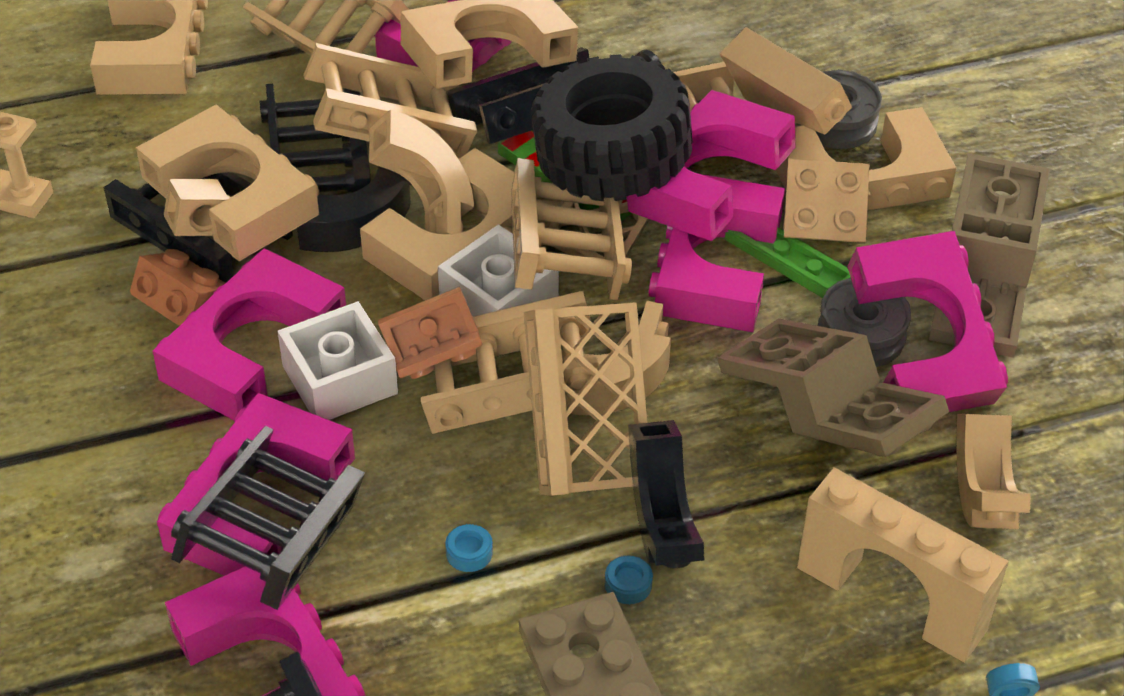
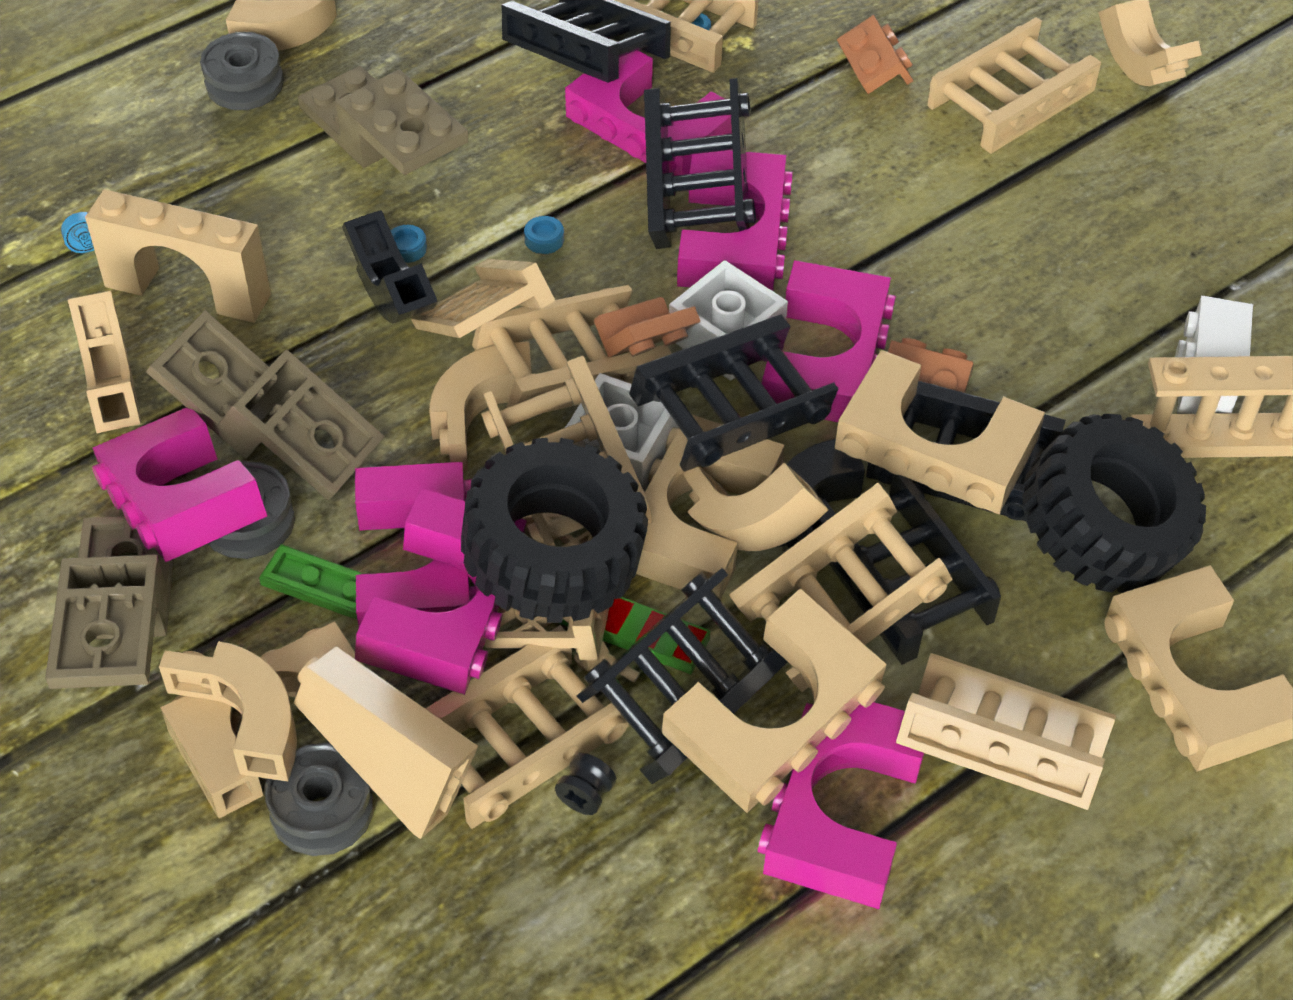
camera: 160 degrees right, 5 degrees up
tan brick [164,179,230,236] -> none
tan hinge [783,159,870,243] -> none
none -> tan arch [159,641,297,782]
none -> black fence [629,314,838,472]
none -> black tyre [1022,414,1206,593]

